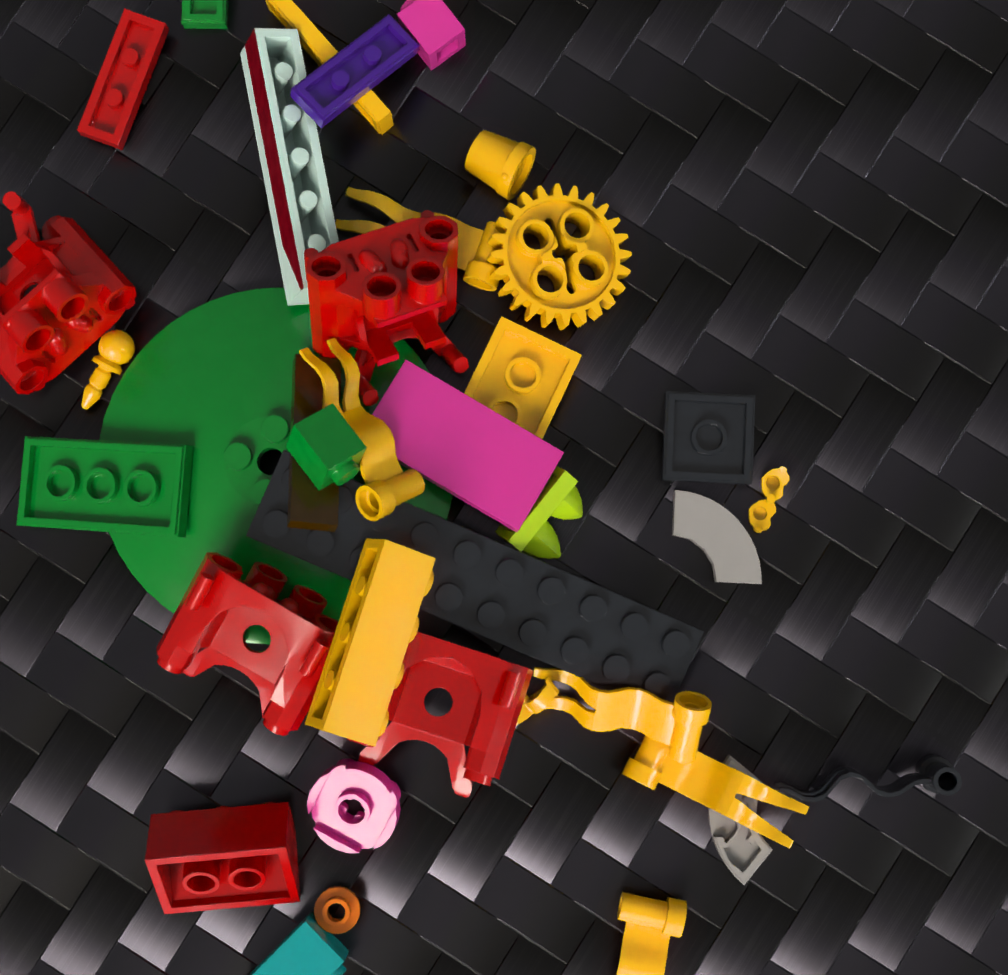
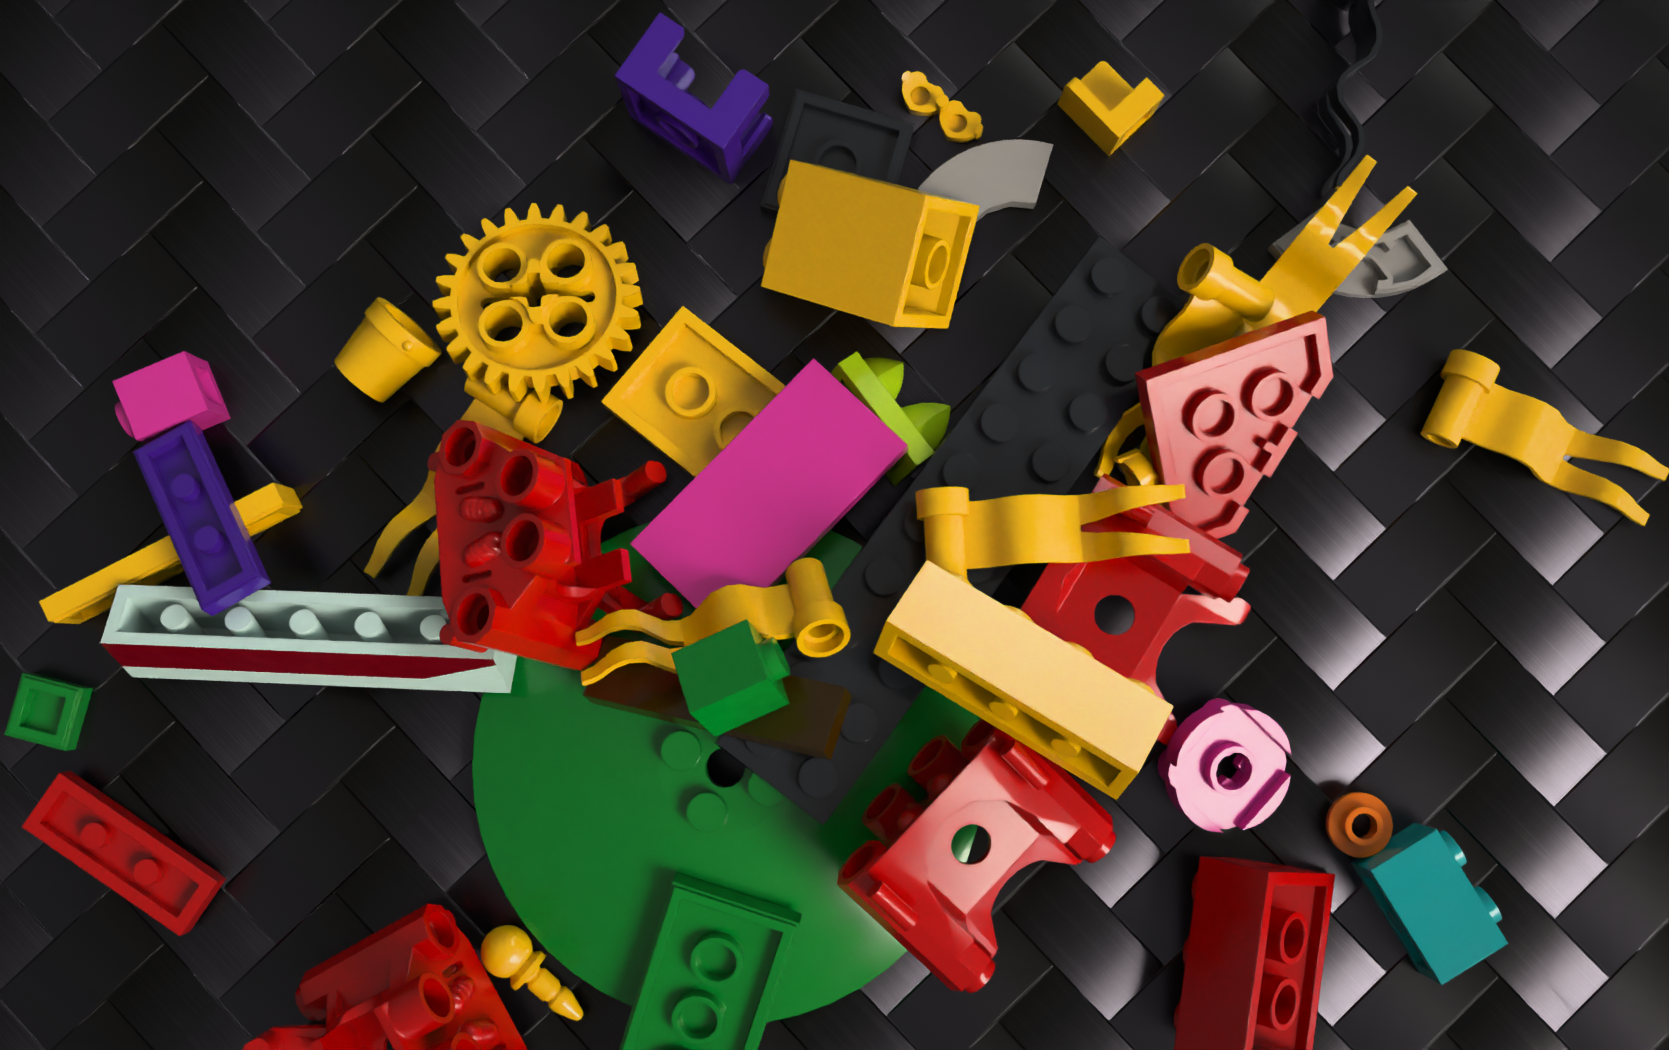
camera: 75 degrees left, 0 degrees up
none -> dark purple panel [615,12,773,185]
none -> yellow slope [761,159,980,329]
none -> yellow flag [915,484,1190,580]
none -> yellow panel [1058,61,1164,156]
none -> plate [1135,310,1333,539]

